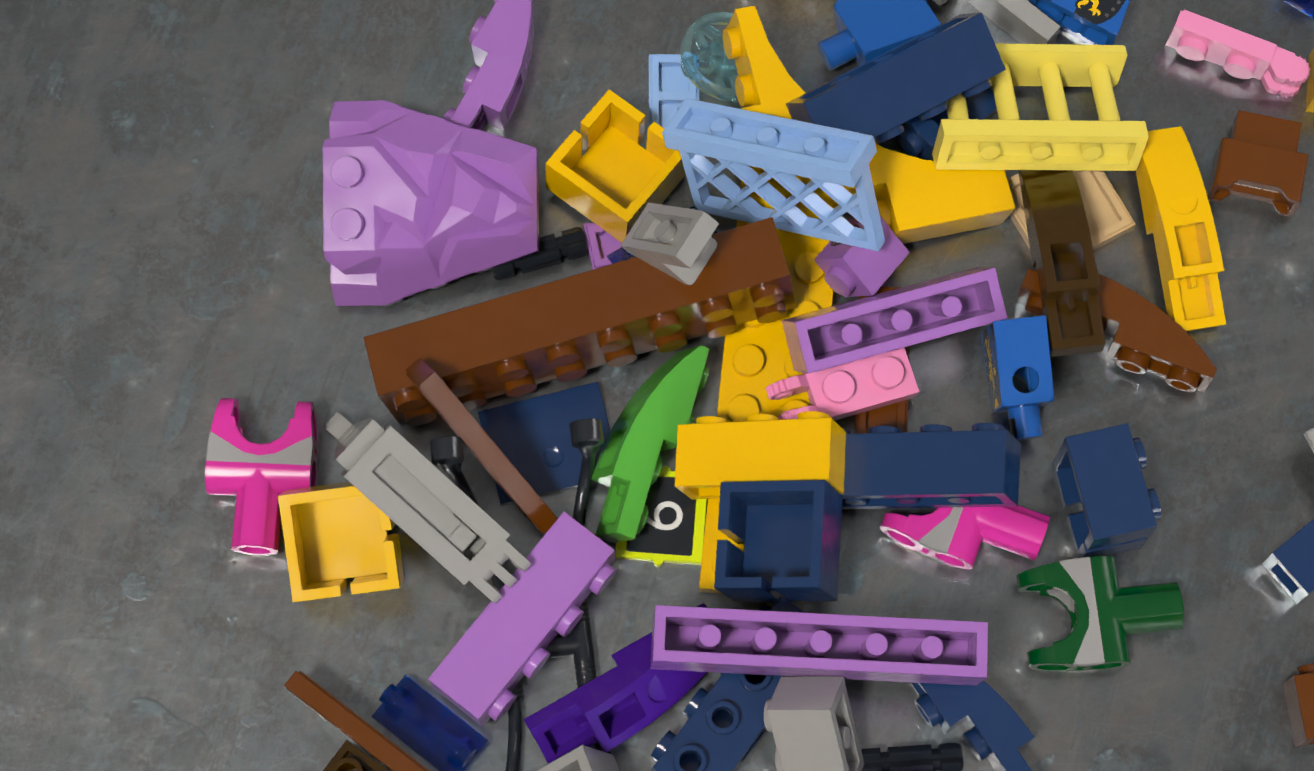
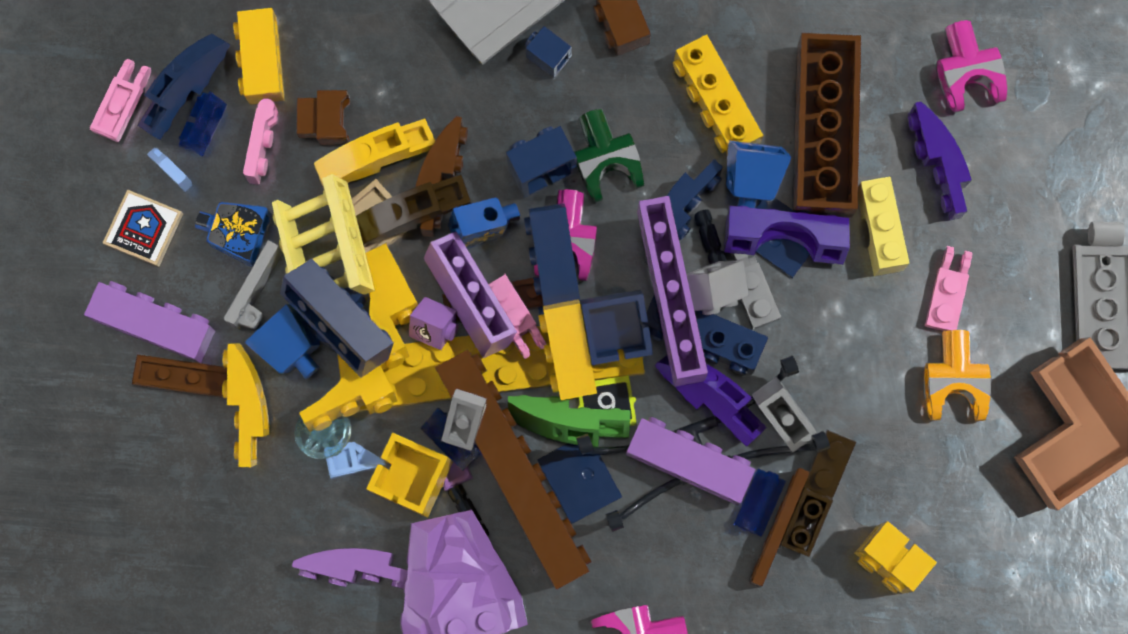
camera: 105 degrees left, 5 degrees up
yellow piece [278,482,405,602] -> none
light grey hinge [323,412,532,604] -> none
reddish brown tile [406,358,558,534] -> none
light blue fence [662,98,885,251] -> none

